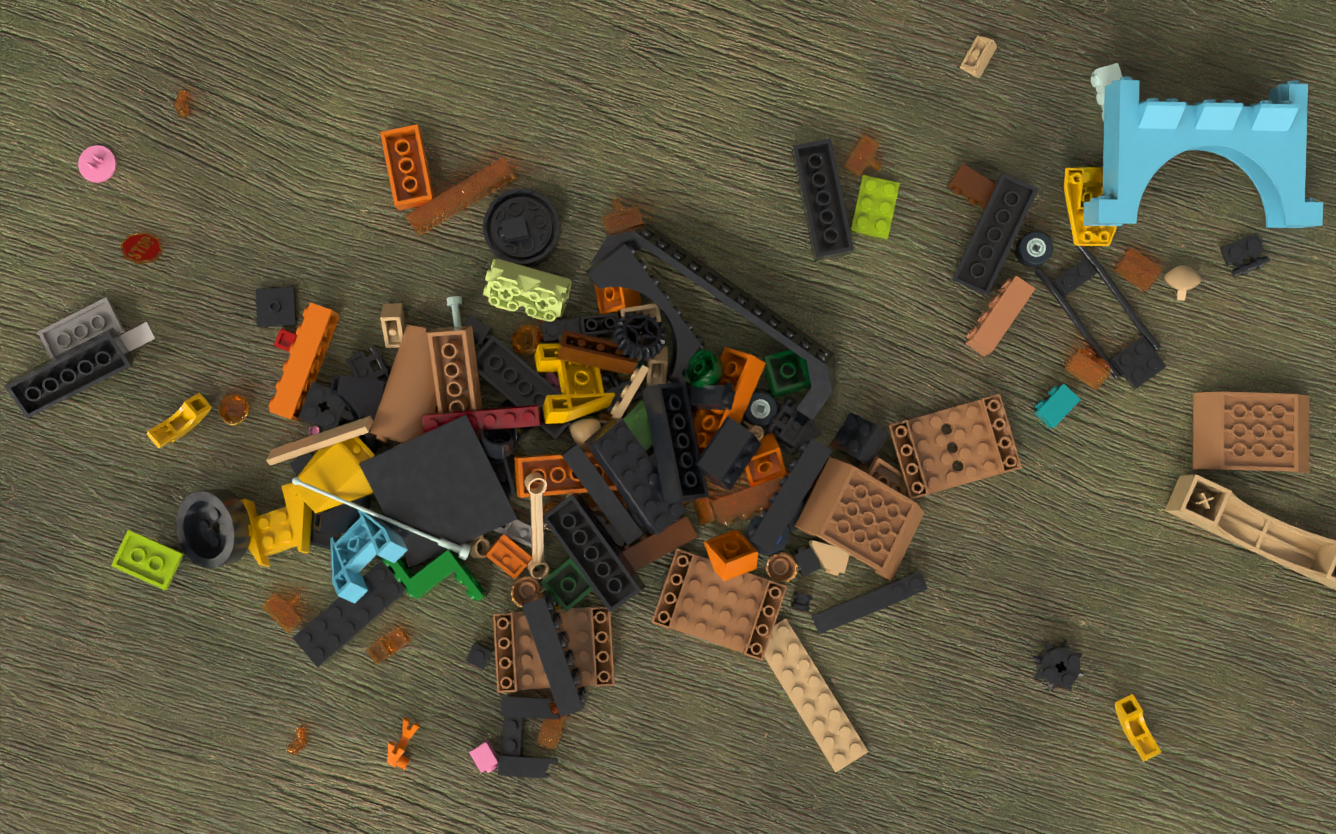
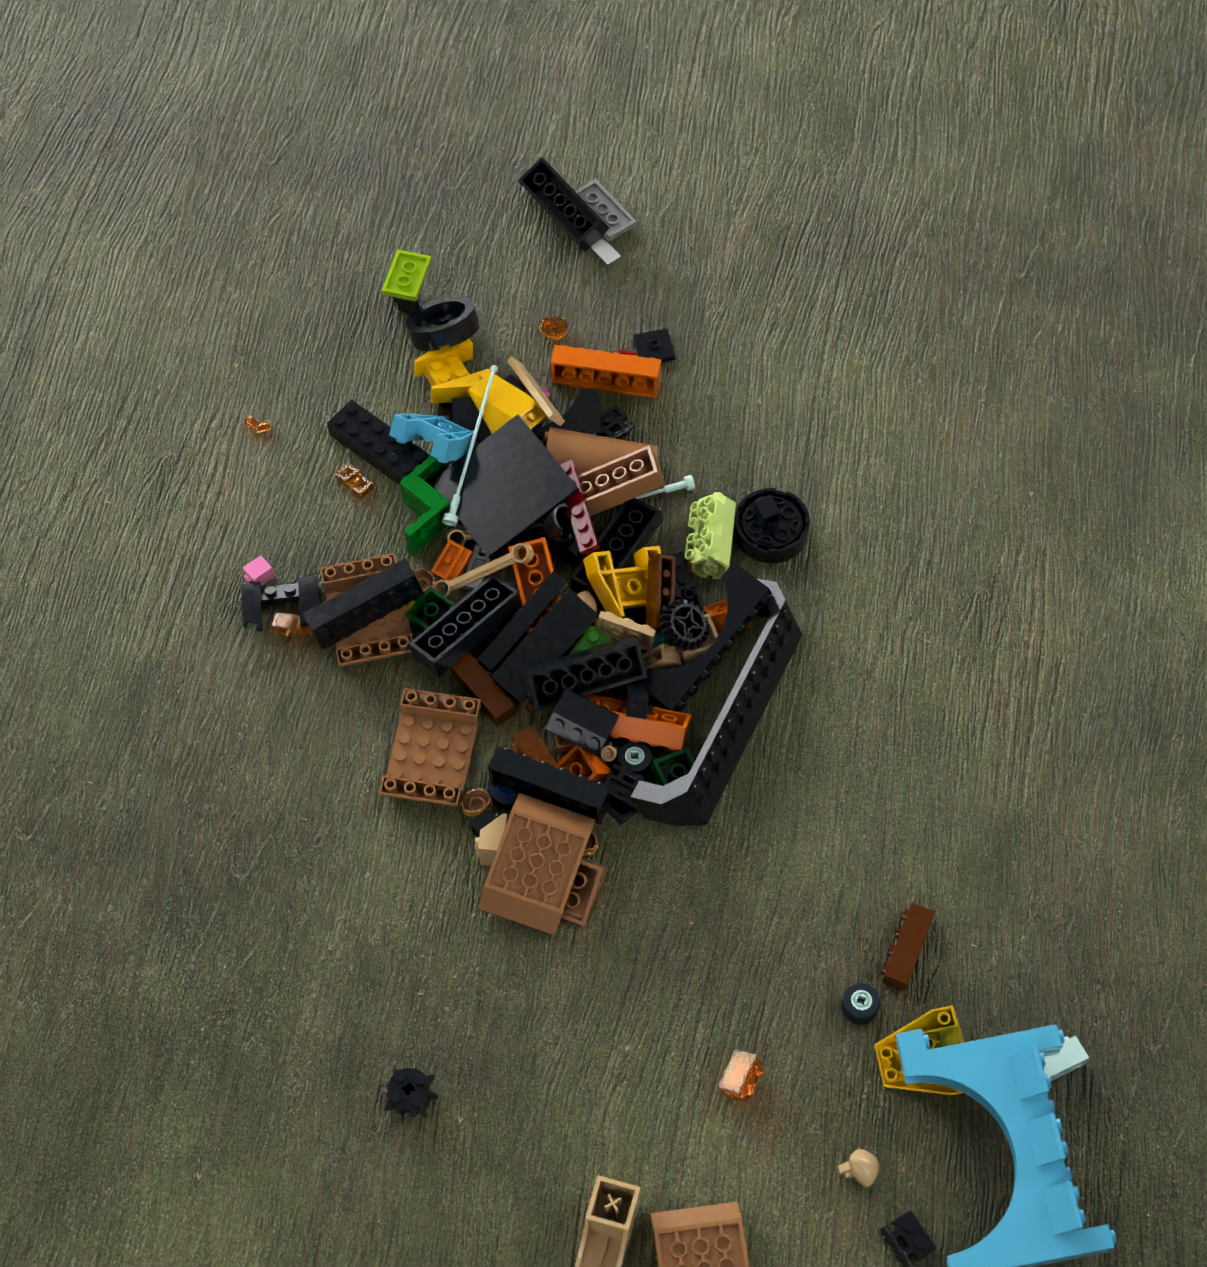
camera: 80 degrees right, 25 degrees down
bright pink piece [78,145,117,183] -> none
piece [120,232,163,265] -> none
yellow arch [147,393,212,448] -> none
clear orange arm [174,90,190,118] -> none
clear orange plate [261,592,304,634] -> none
black hinge [299,382,354,429] -> none
orange brick [380,124,436,211] -> none
tan slope [380,303,405,348] -> none
orange piece [387,717,420,770] -> none
clear orange brick [406,157,516,236] -> none
black brick [465,641,494,669] -> none
black brick [466,316,494,346] -> none
clear orange hair [511,325,540,355] -> none
clear orange plate [602,198,644,236] -> none
dark green cylinder [685,350,724,388] -> none
clear orange slope [693,497,715,525] -> none
orange slope [704,529,758,581] -> none
tan plate [764,618,868,773] -> none
black wheel [790,591,813,611] -> none
black brick [791,139,854,261] -> none
black slope [811,570,928,634] -> none
black brick [830,412,889,468] -> none
clear orange plate [843,135,883,177] -> none
lime plate [850,175,900,239] -> none
medium nougat slope [888,394,1022,499] -> none
black brick [951,173,1039,296] -> none
tan slope [960,35,997,78] -> none
nougat brick [965,276,1035,356] -> none
teal brick [1033,384,1081,428] -> none
black plate [1034,245,1167,390] -> none
clear orange plate [1114,247,1163,292] -> none
yellow arch [1115,694,1162,762] -> none

